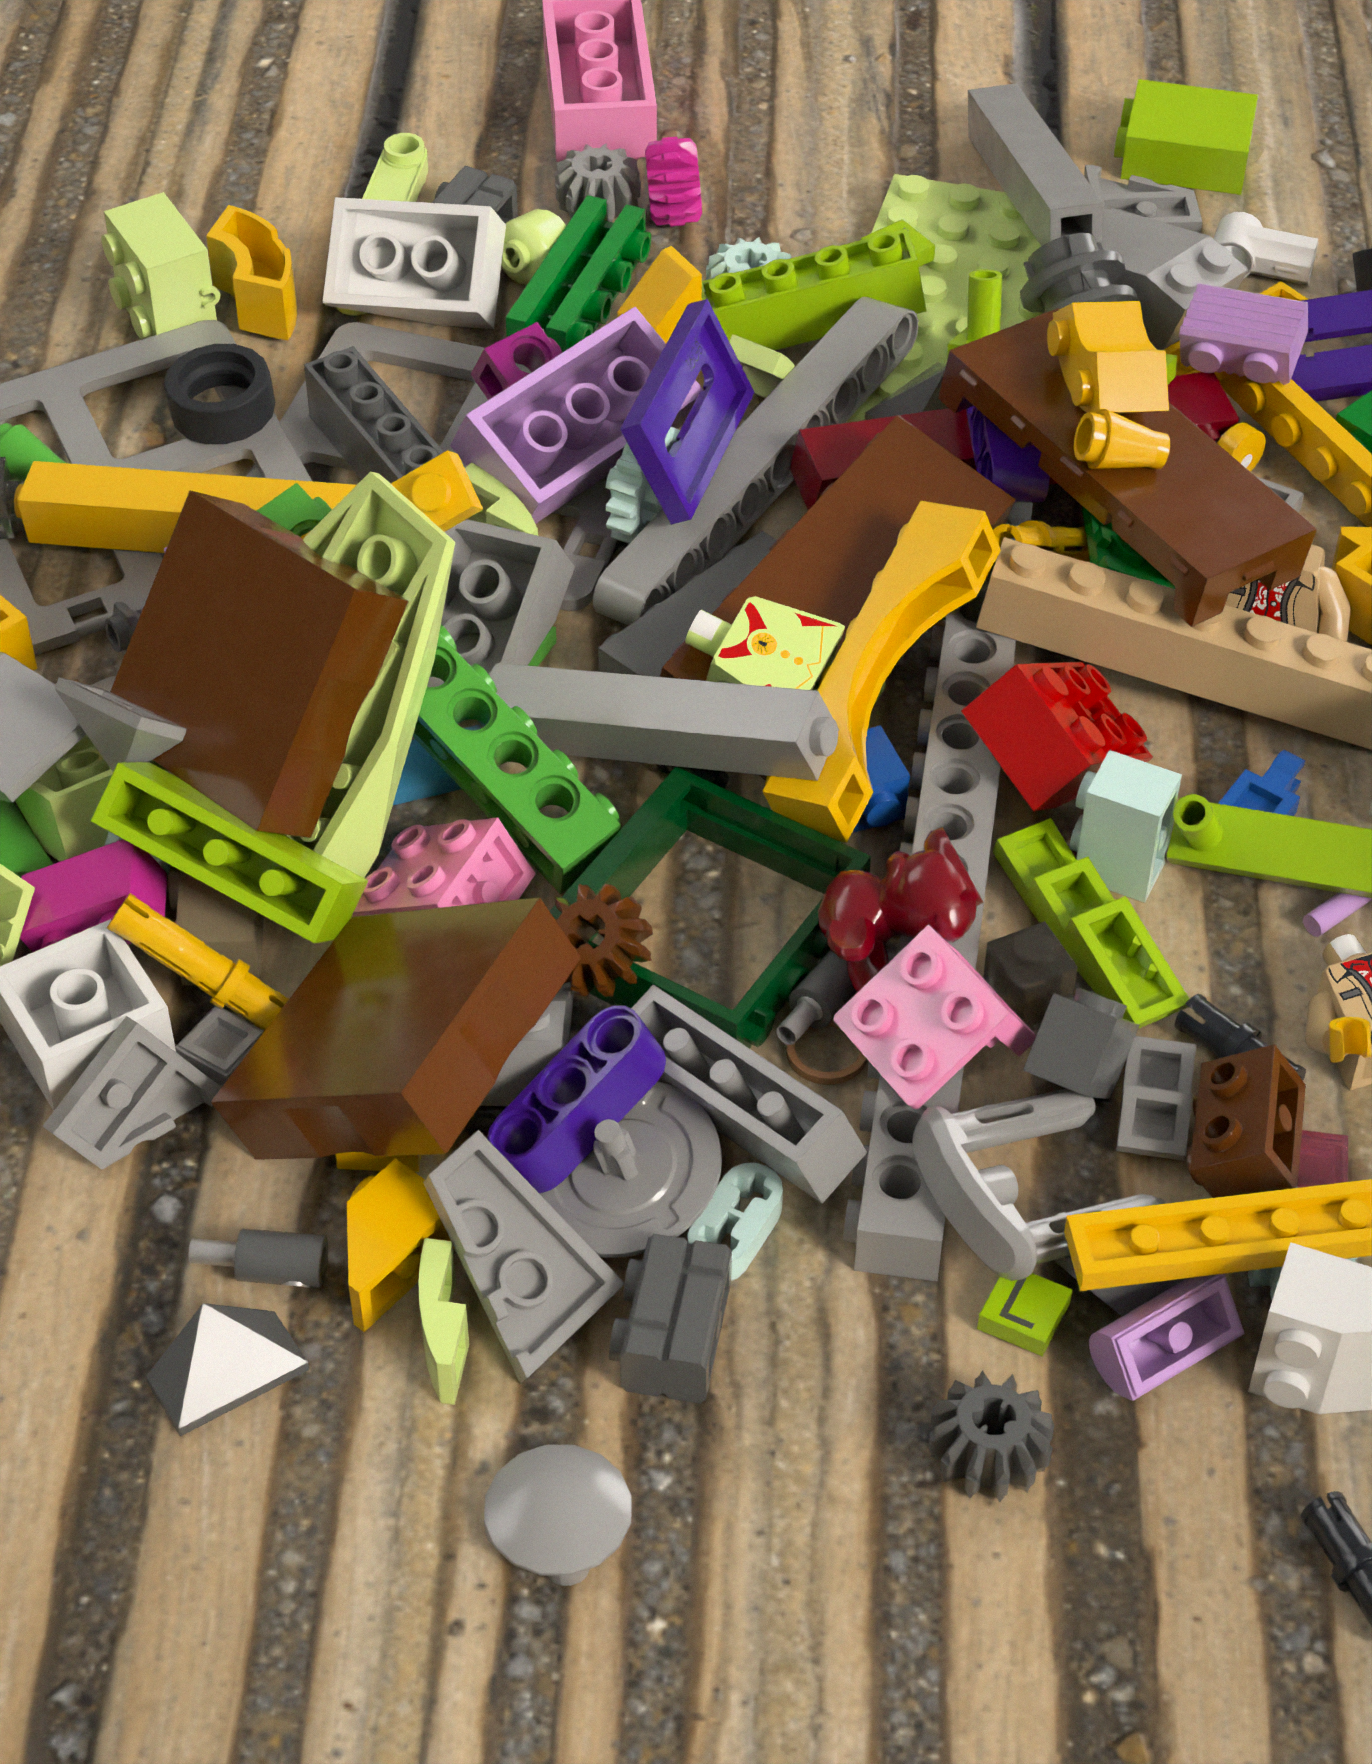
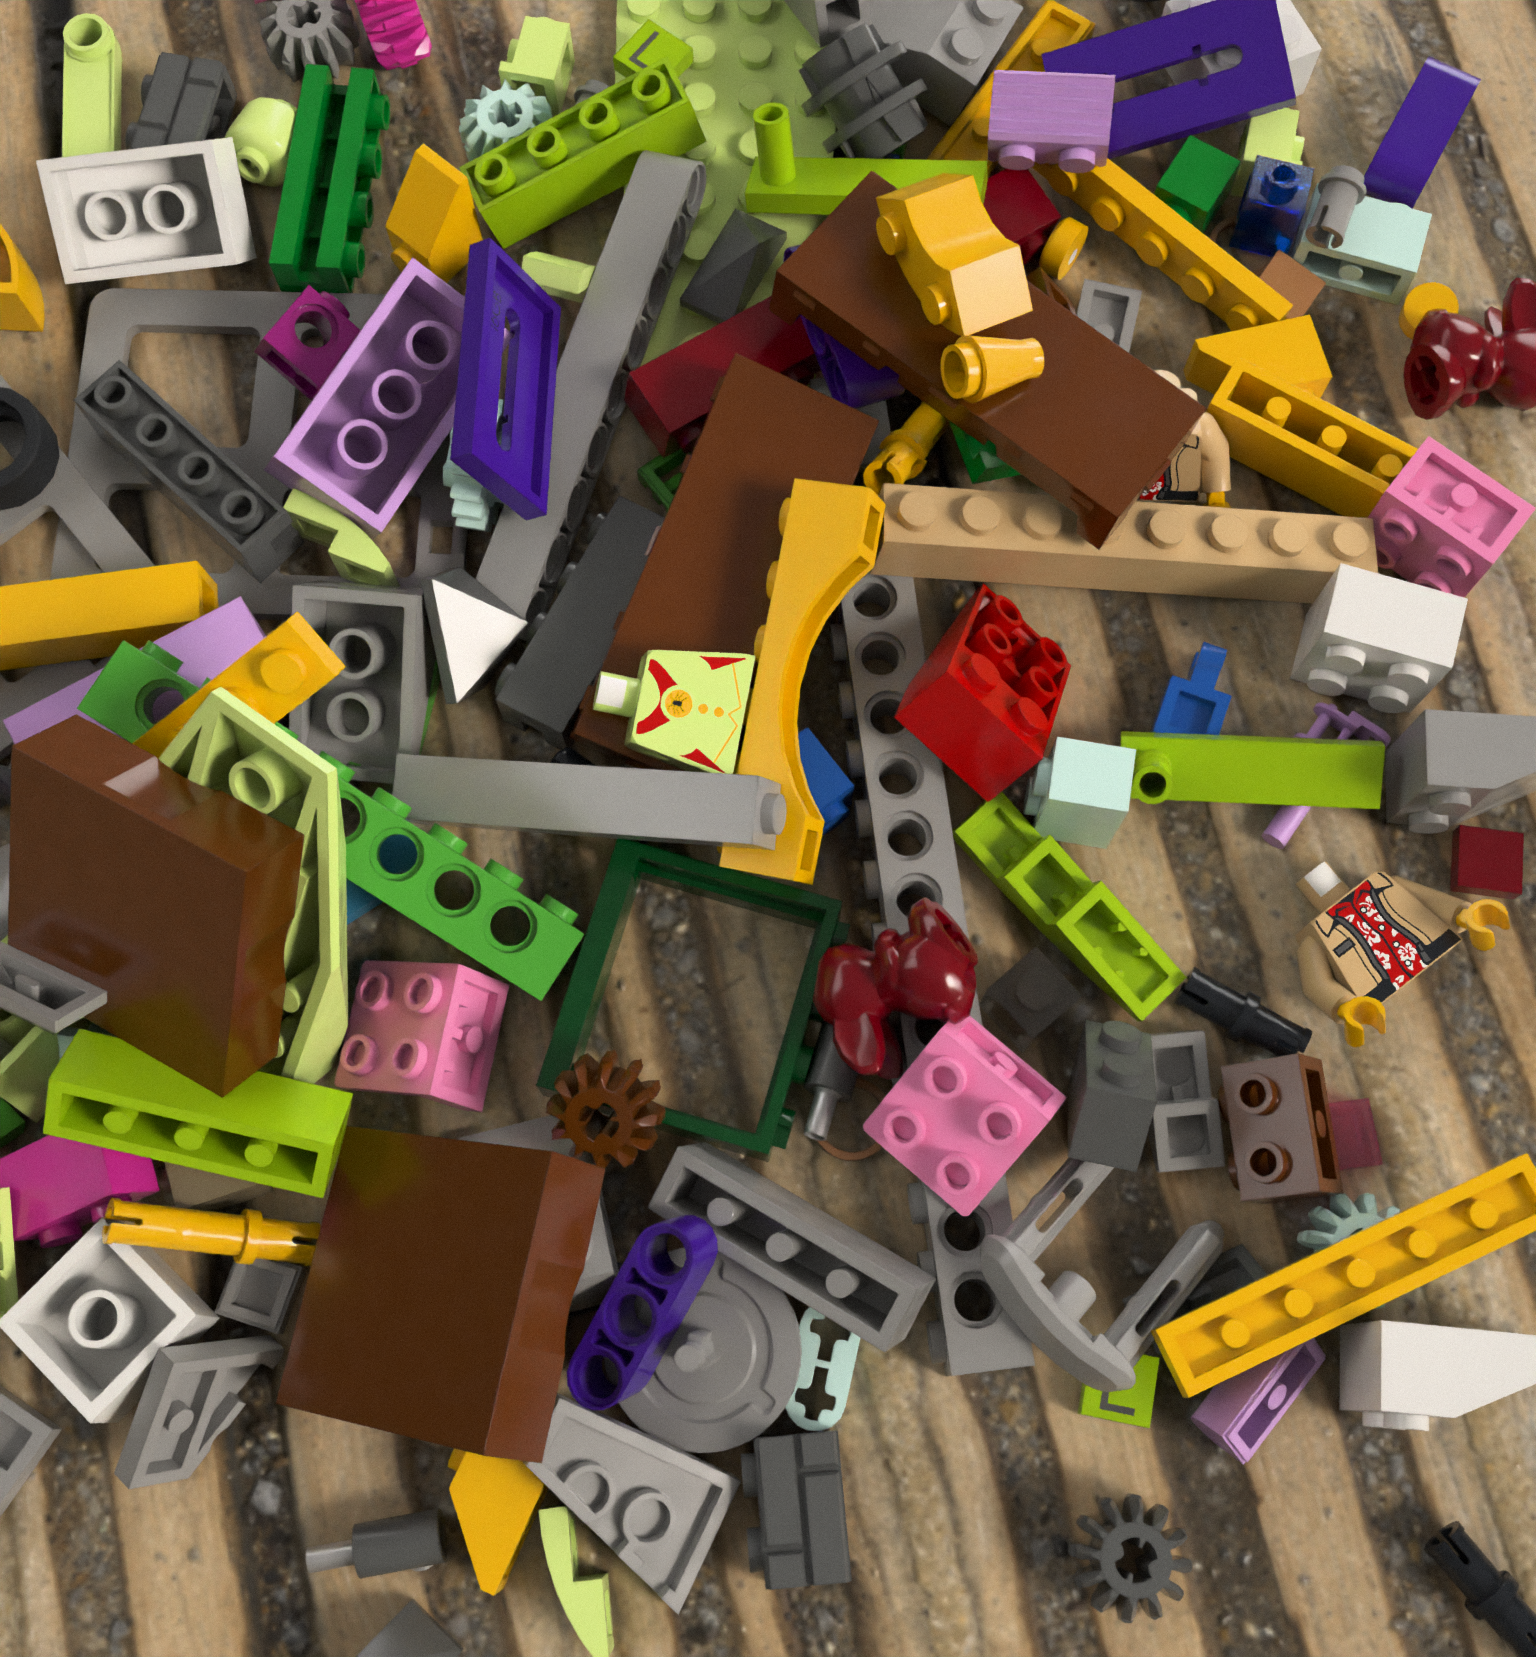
camera: 15 degrees left, 25 degrees up
none -> slope [421,567,528,704]
none -> yellowish green brick [498,16,575,116]

